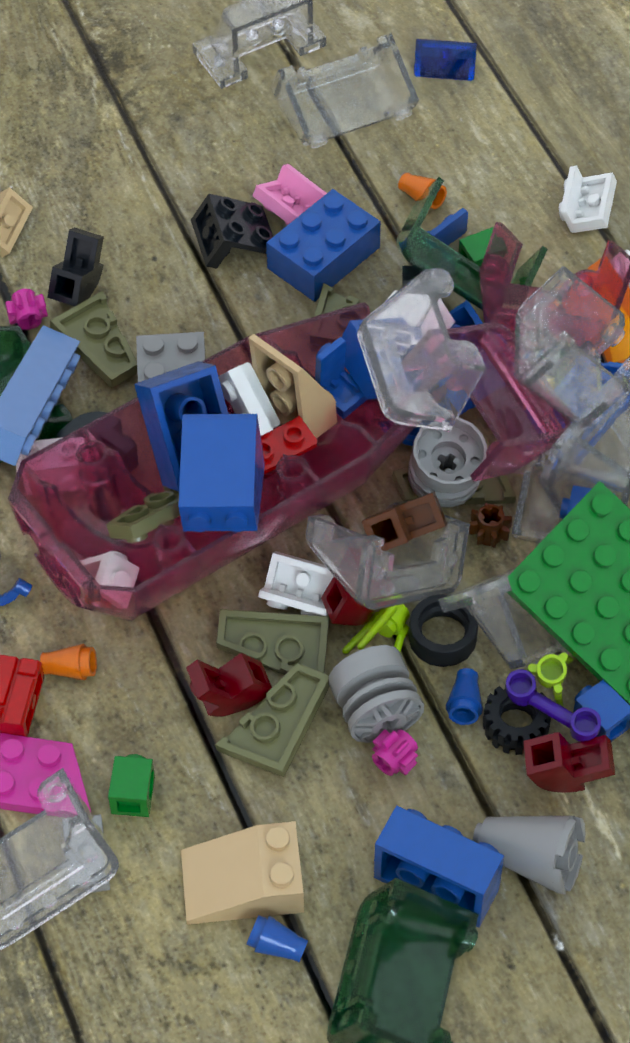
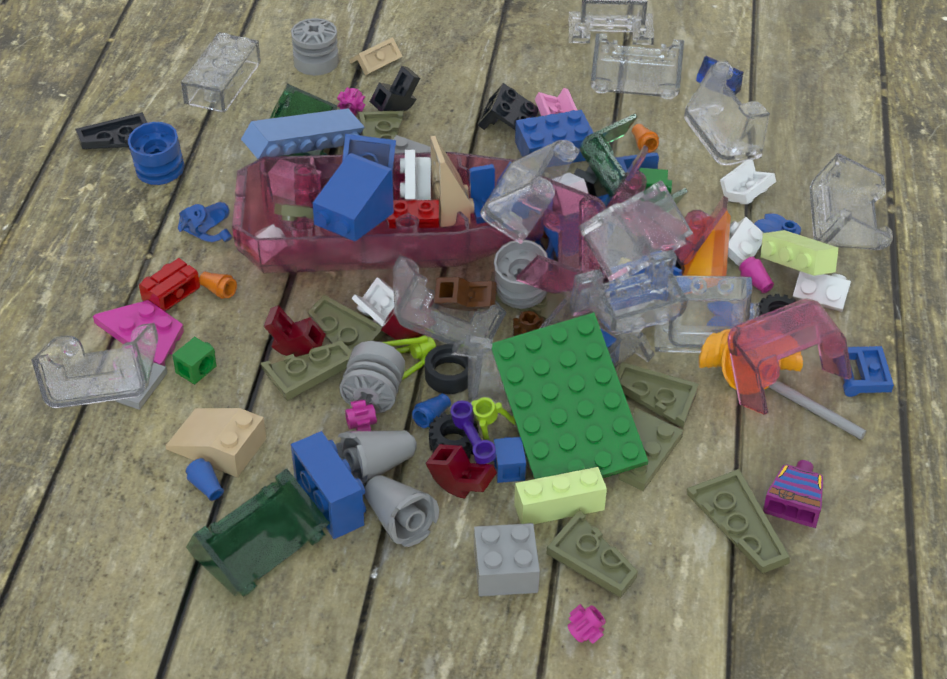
camera: 30 degrees right, 10 degrees down
none -> light grey cone [335,430,417,485]
none -> clear windscreen [684,61,770,165]

